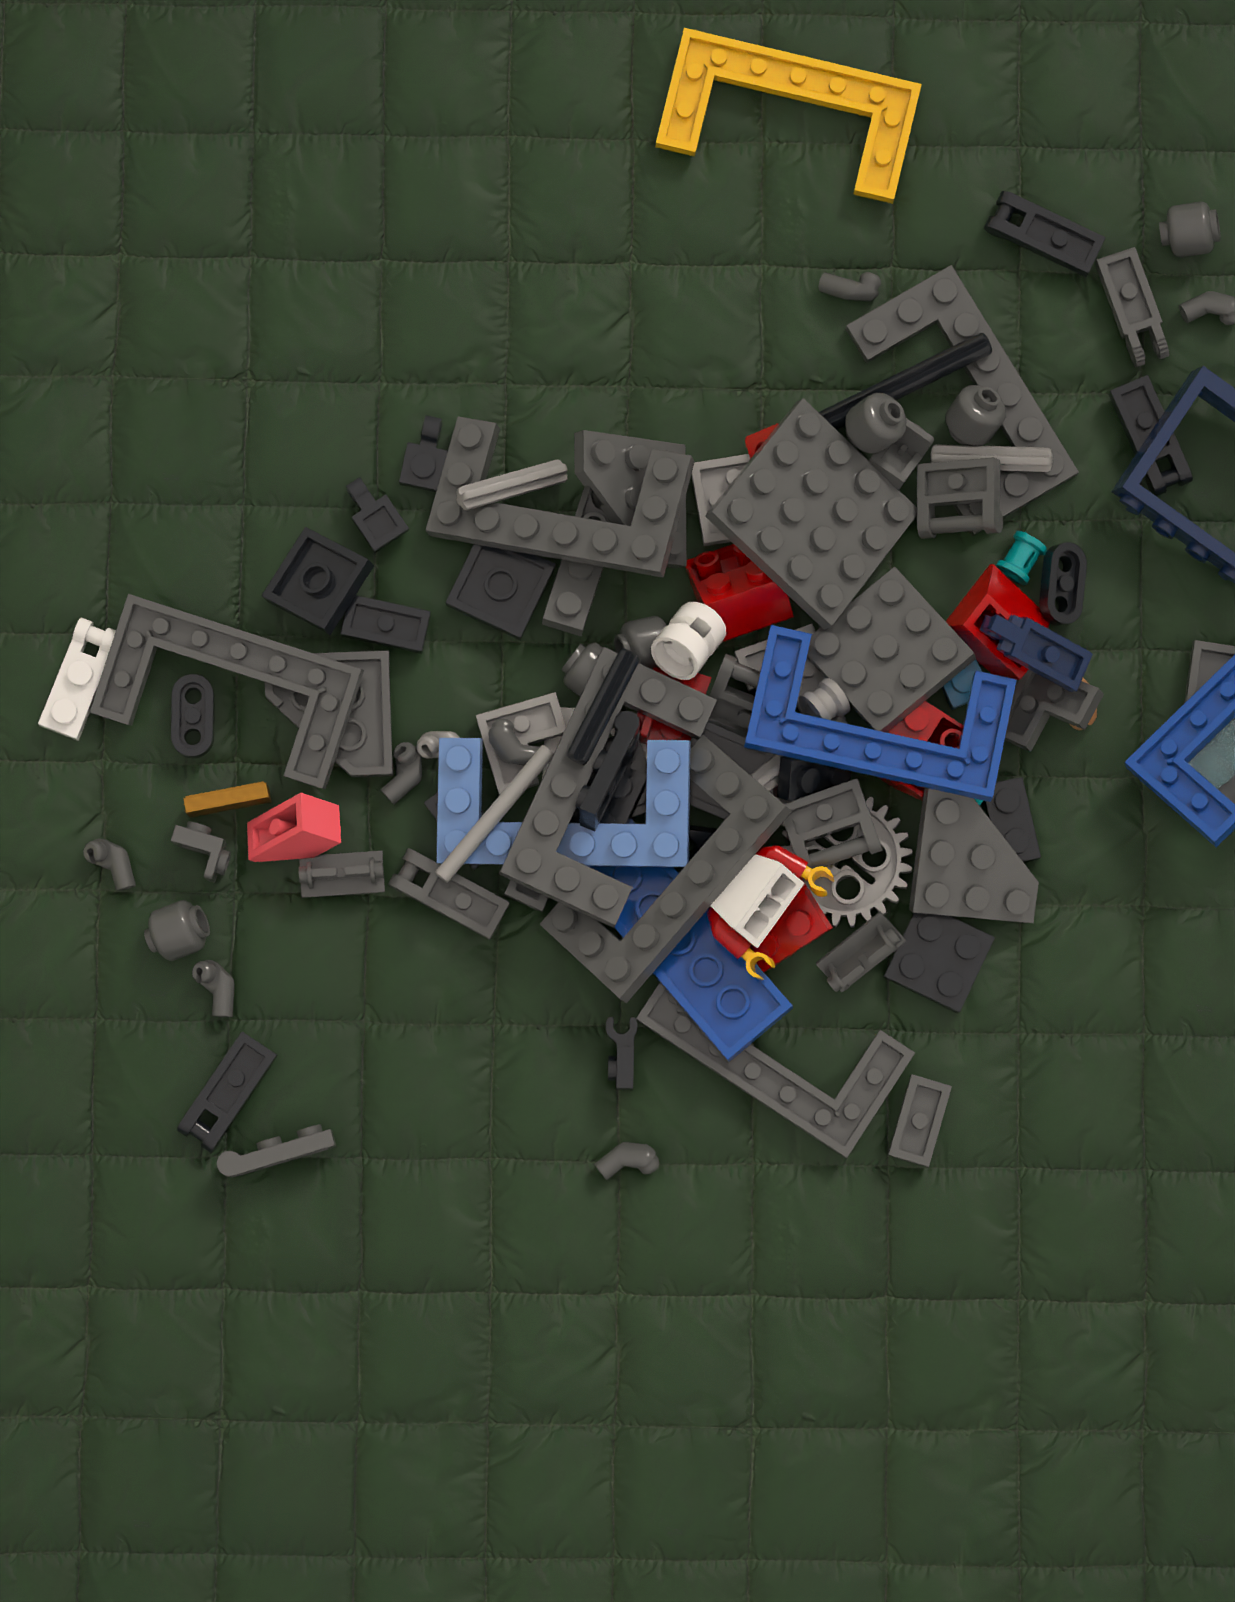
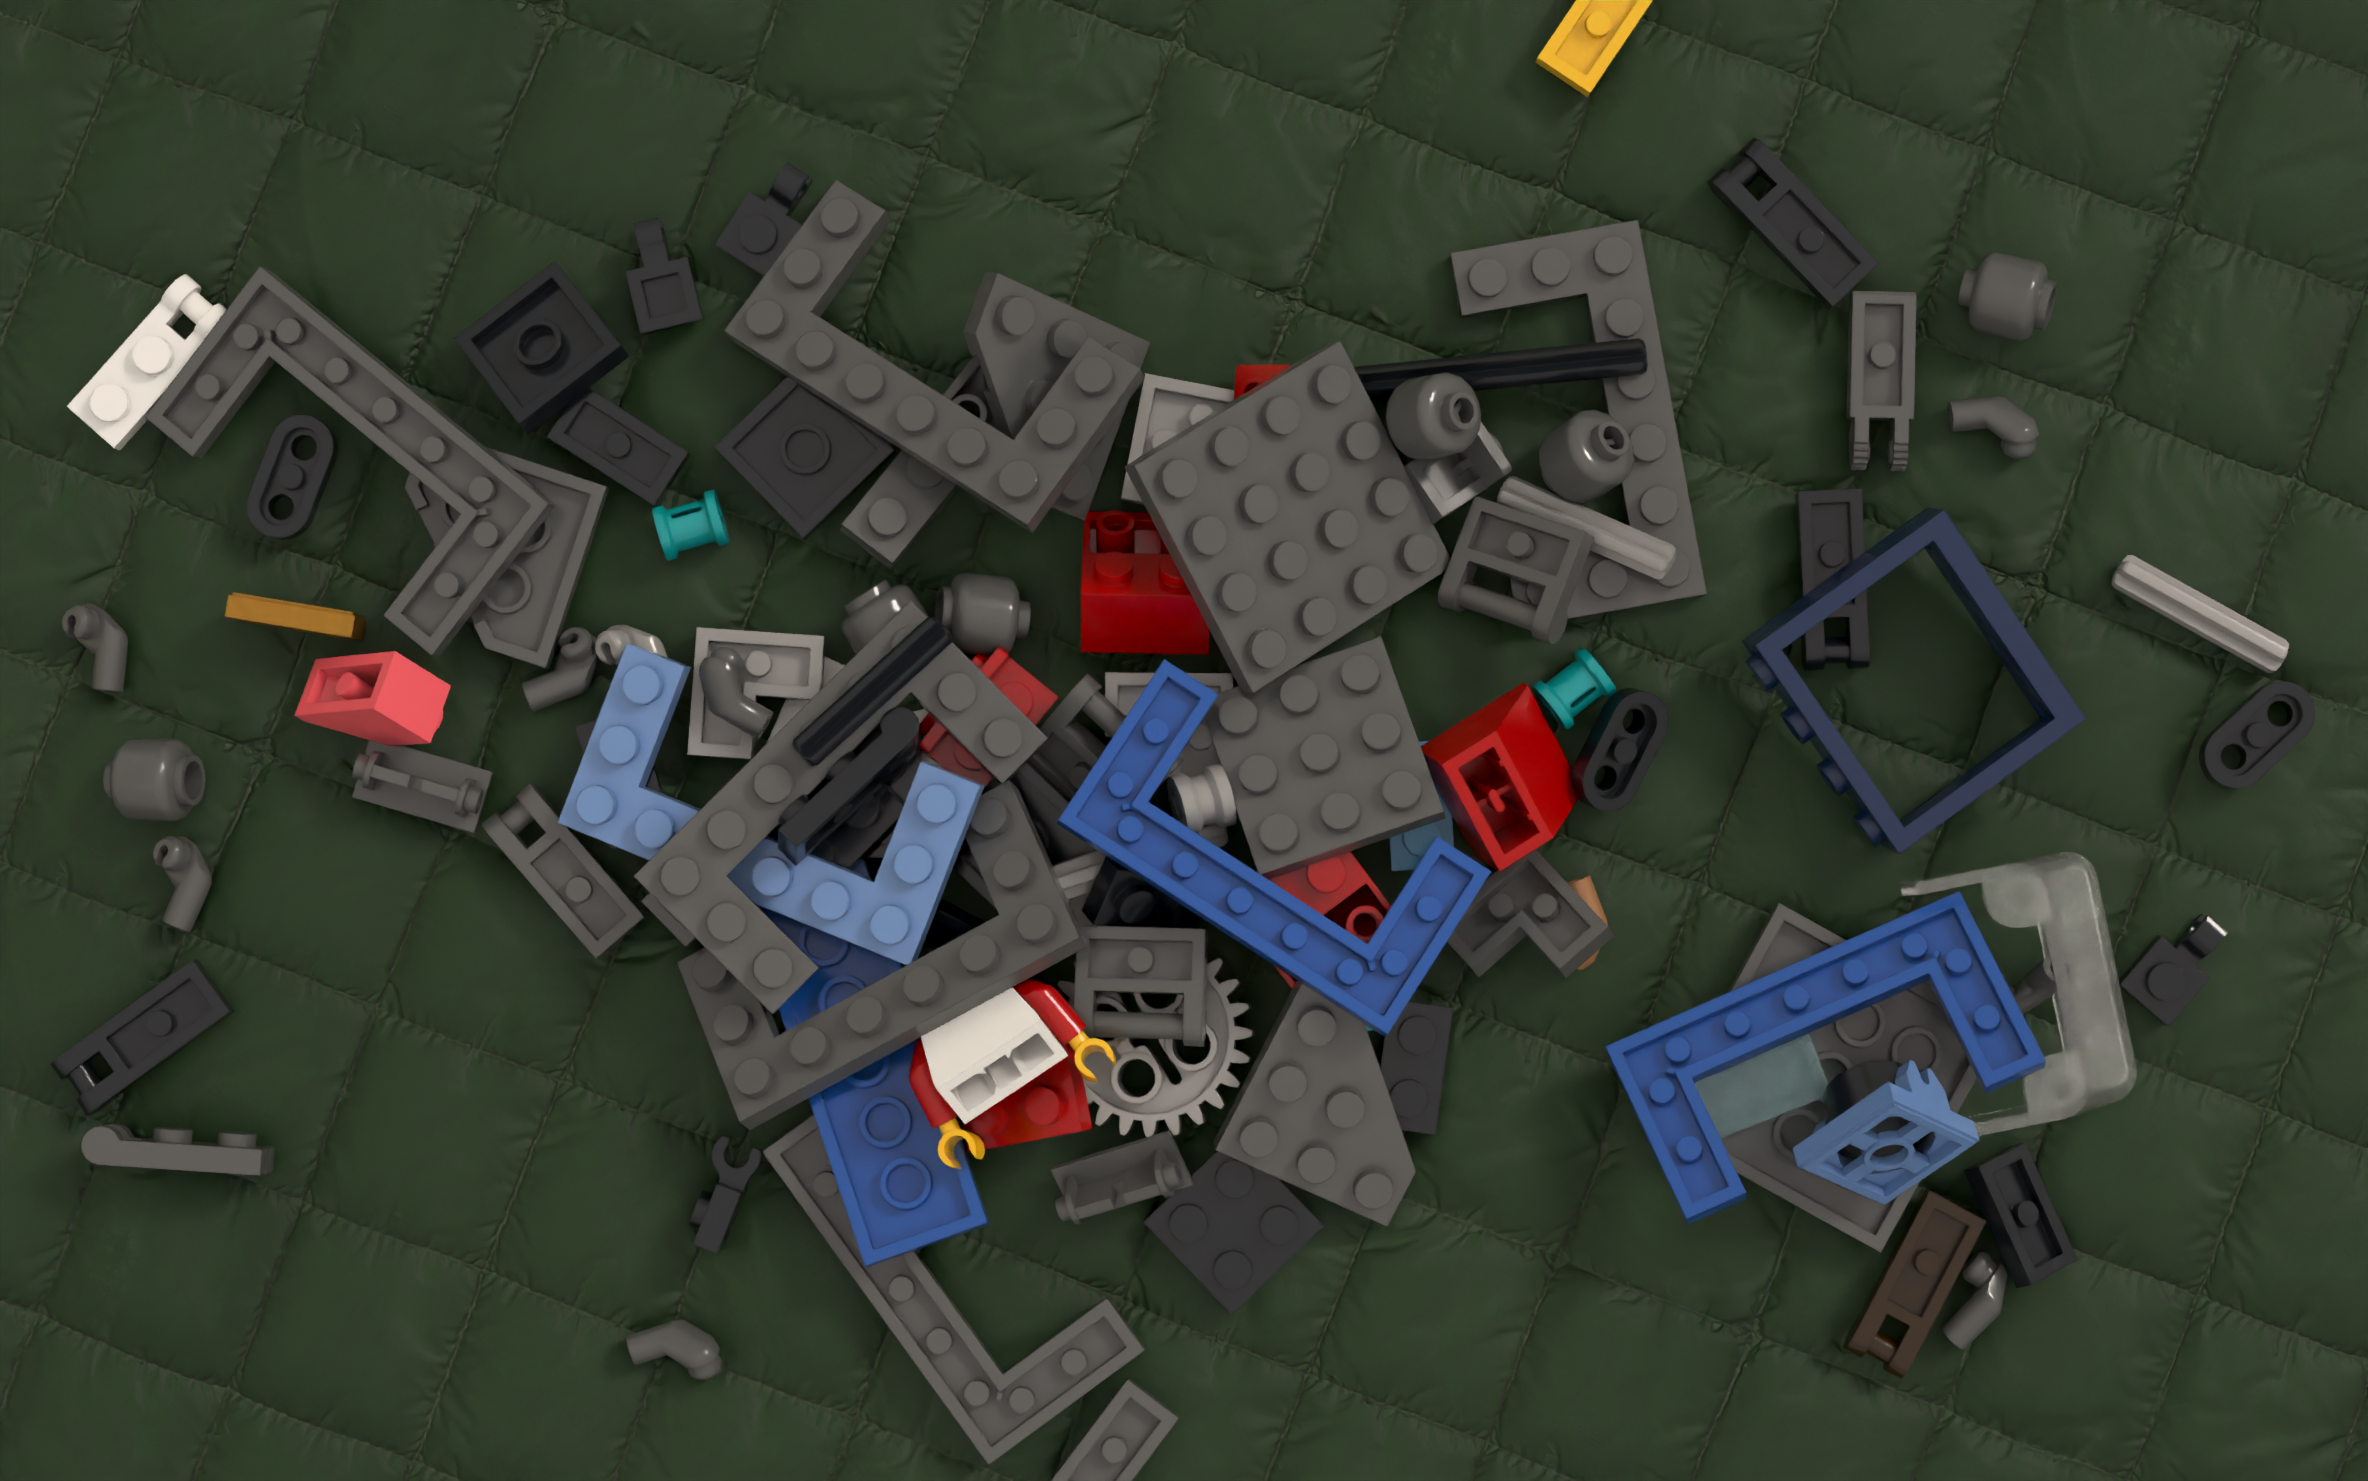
camera: 25 degrees right, 5 degrees up
dark grey bracket [171,821,231,883] -> none
light grey bar [435,745,554,883] -> none
light grey axle [456,459,568,510] -> none
white wheel [651,602,726,680] -> none
dark grey arm [819,272,881,301] -> none
dark blue hinge [979,615,1093,692] -> none
none -> teal bush [652,489,730,561]

